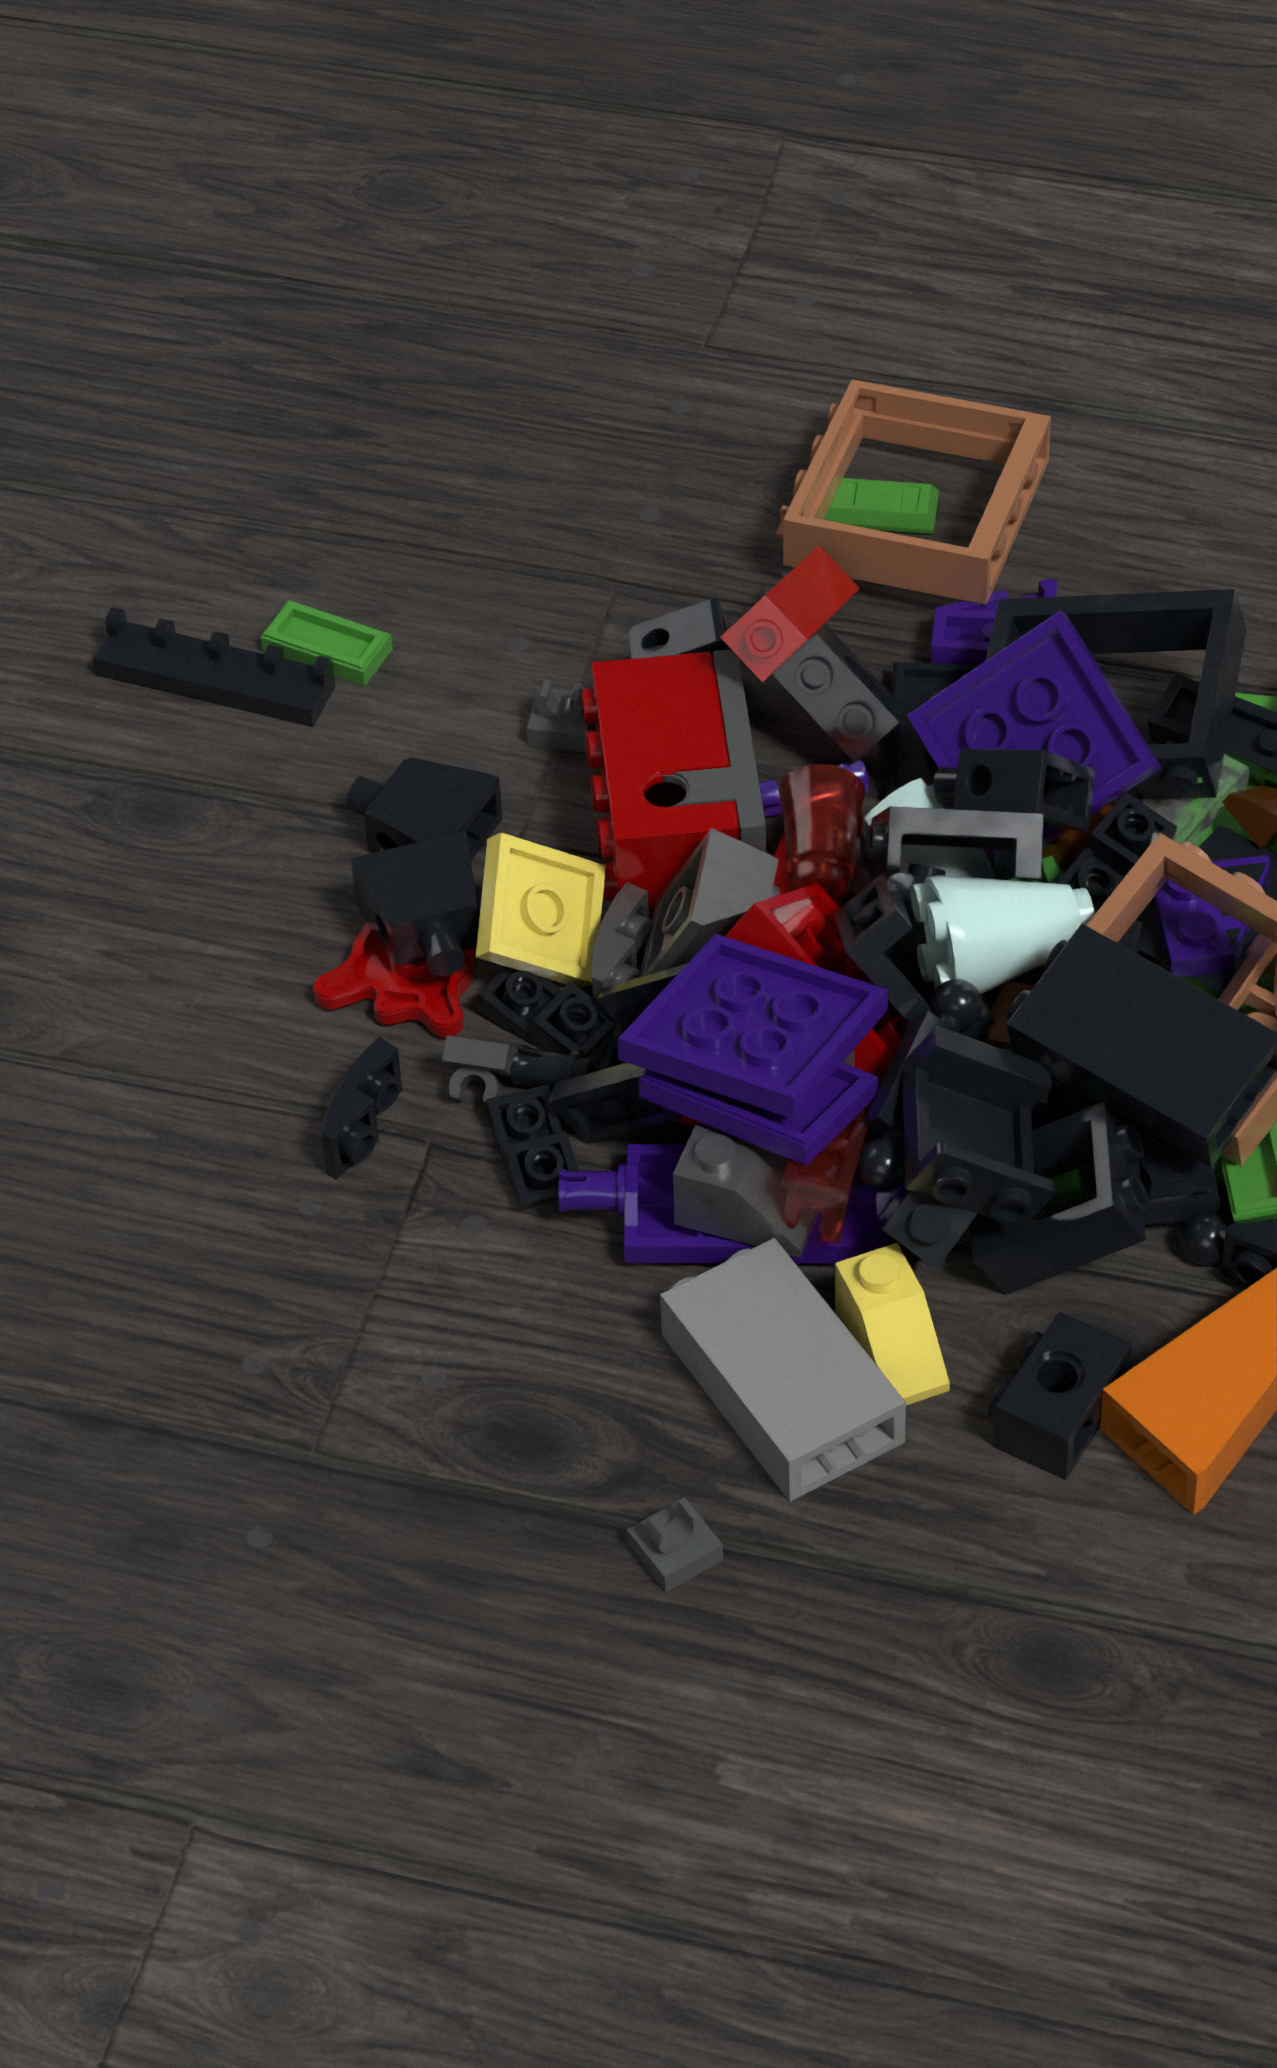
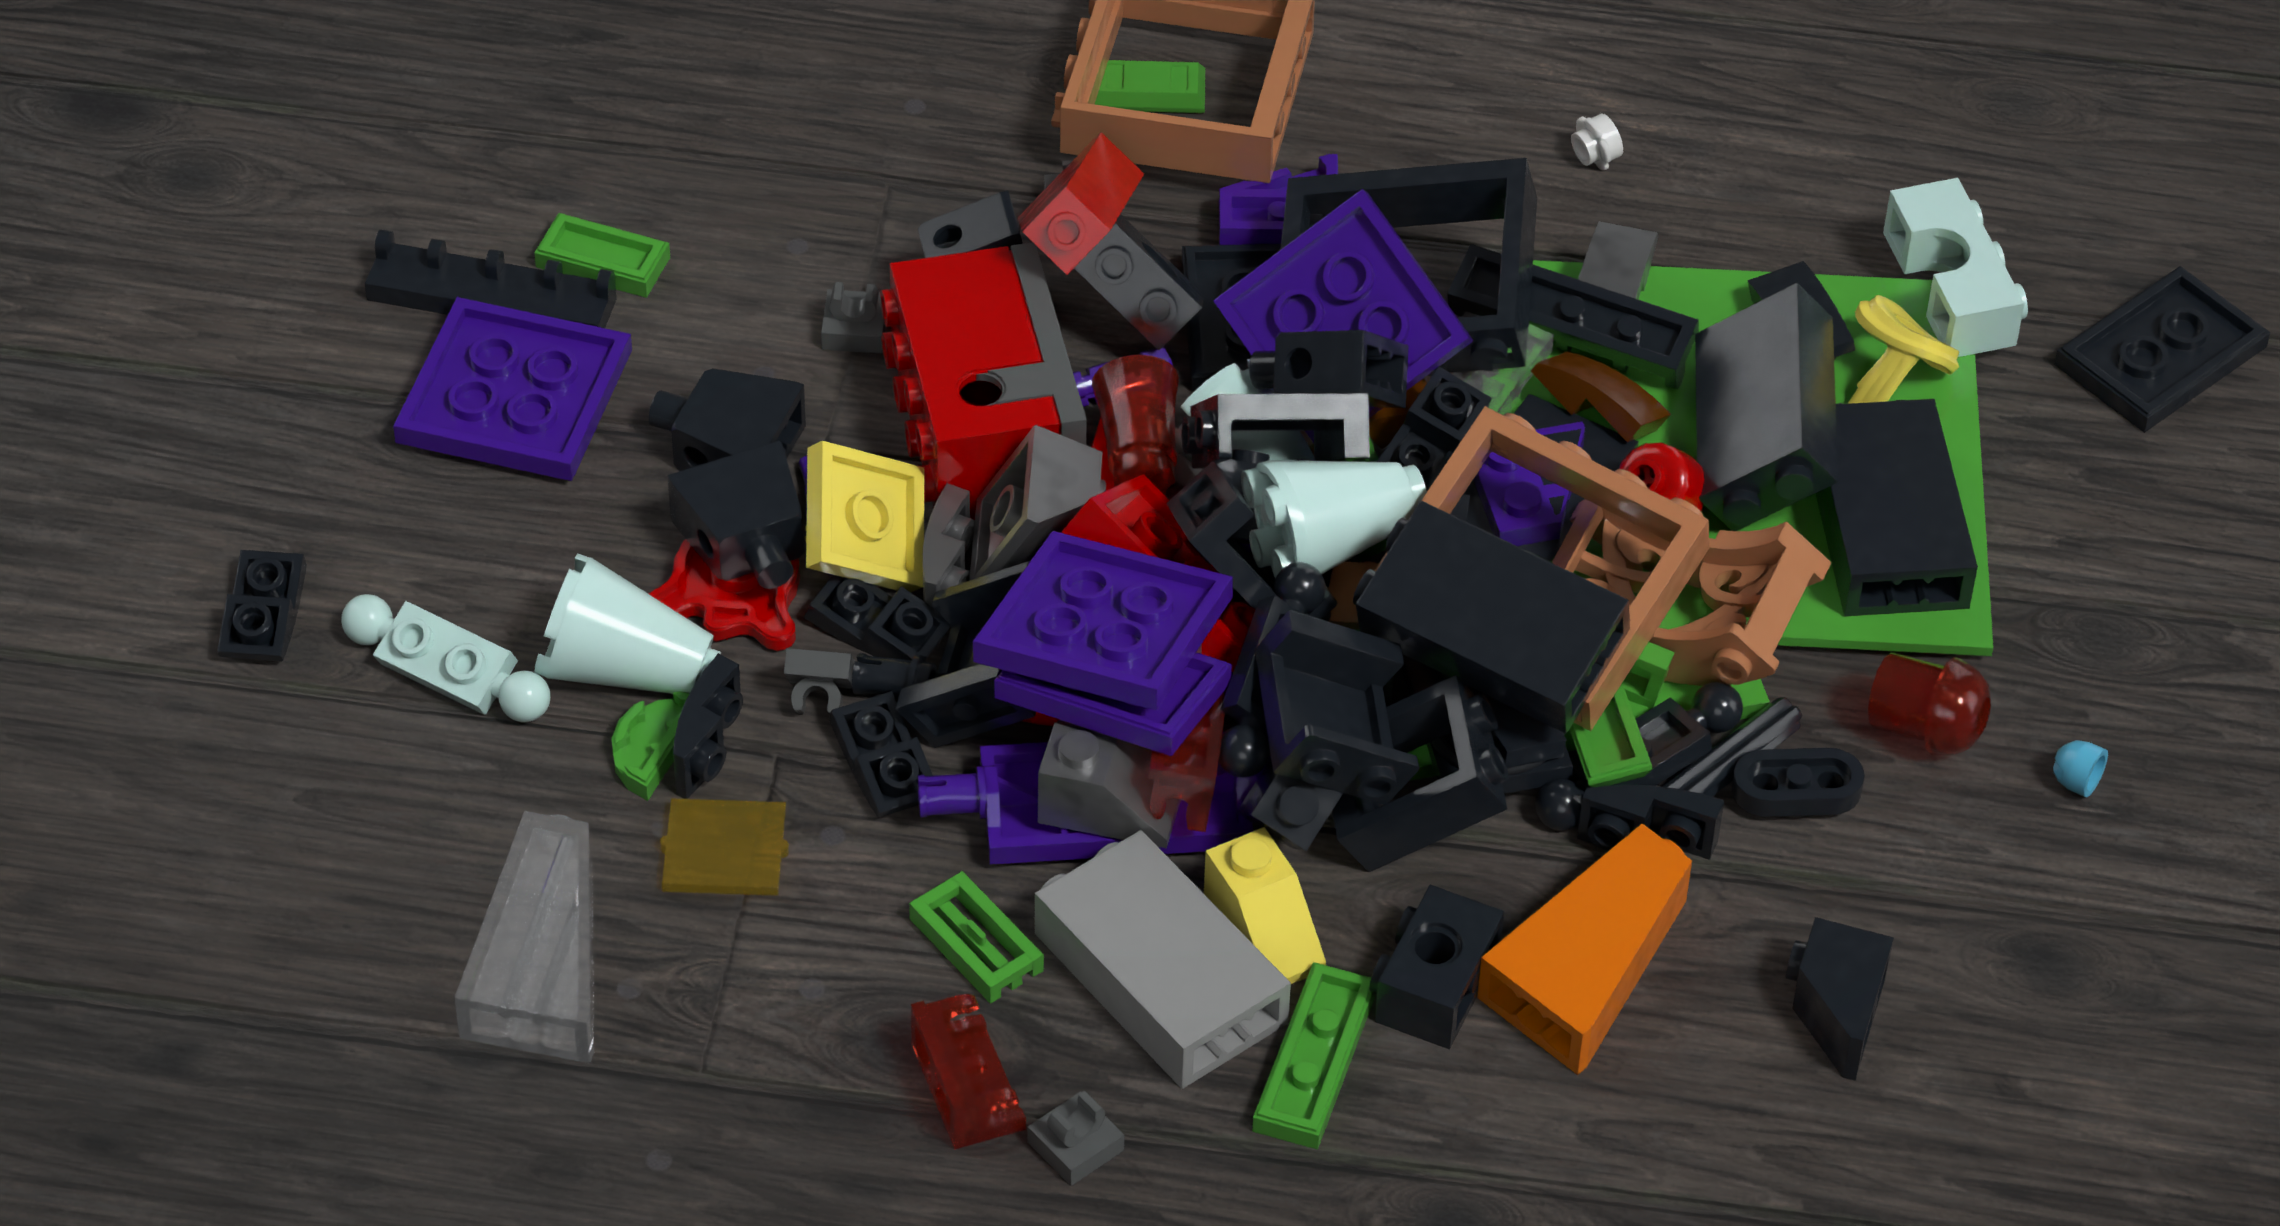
camera: 10 degrees left, 0 degrees up
none -> light aqua plate [341,594,551,722]
none -> dark purple plate [393,297,632,481]
none -> clear slope [455,811,594,1063]
none -> light aqua cone [534,553,721,694]
none -> bright green tile [612,692,690,801]
none -> clear yellow piece [660,798,789,896]
none -> bright green tile [909,871,1044,1004]
none -> clear red hinge [911,994,1026,1149]
none -> bright green tile [1252,962,1376,1150]

